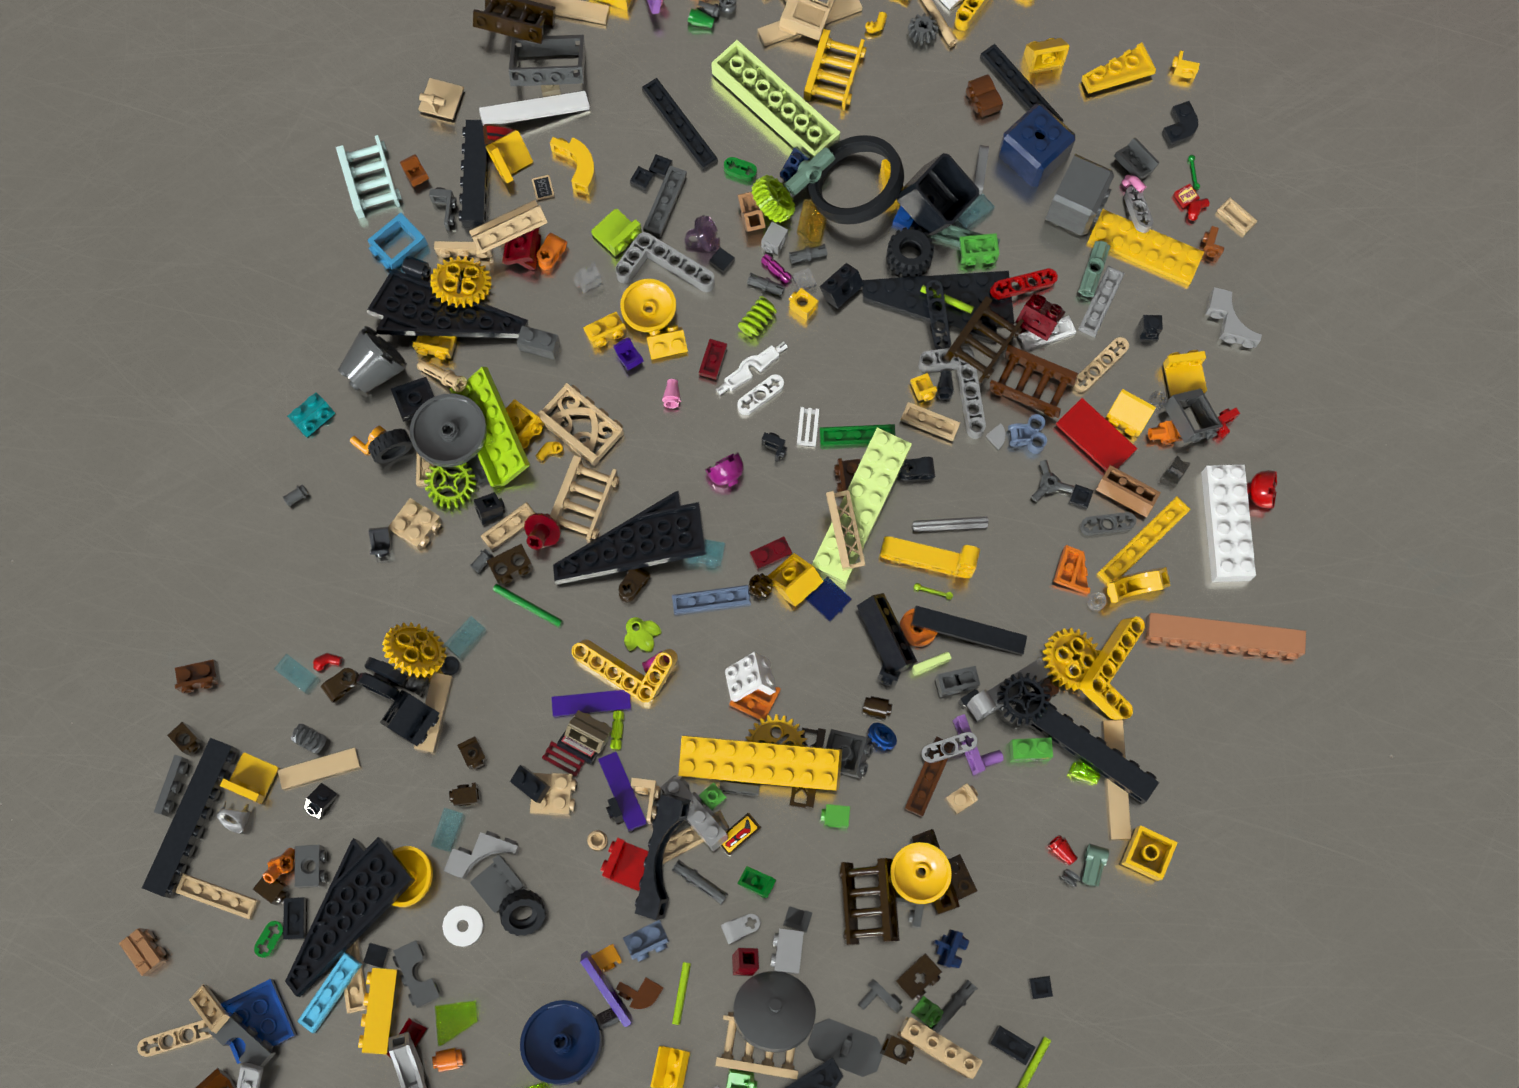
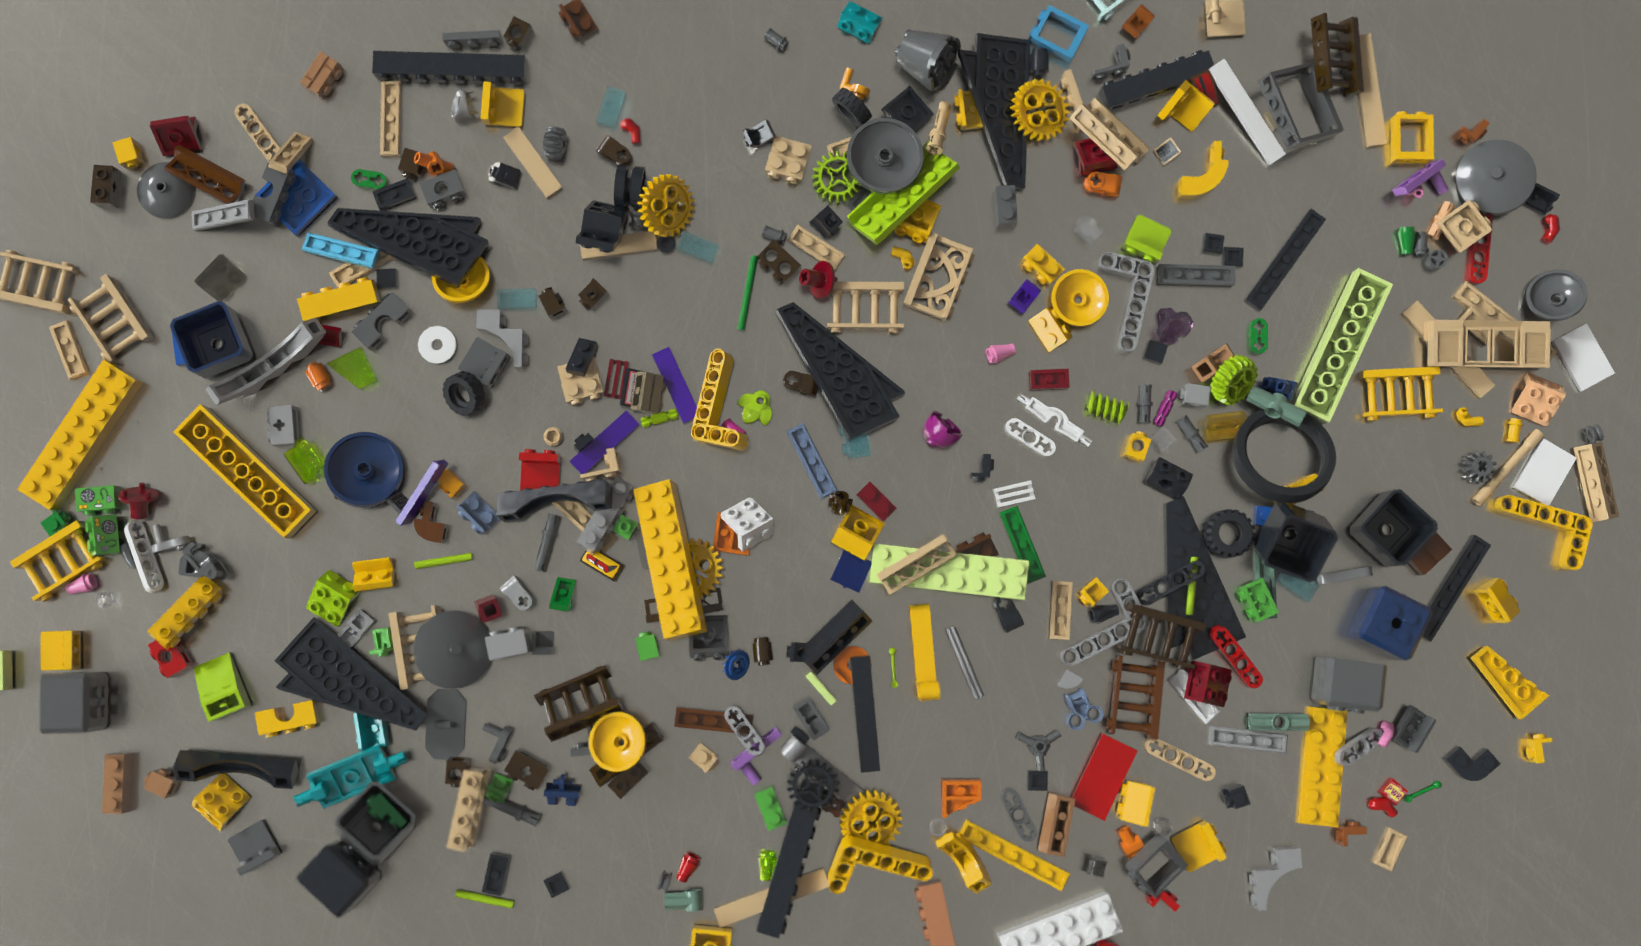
camera: 70 degrees right, 10 degrees up
none -> black plate [1350,489,1438,567]

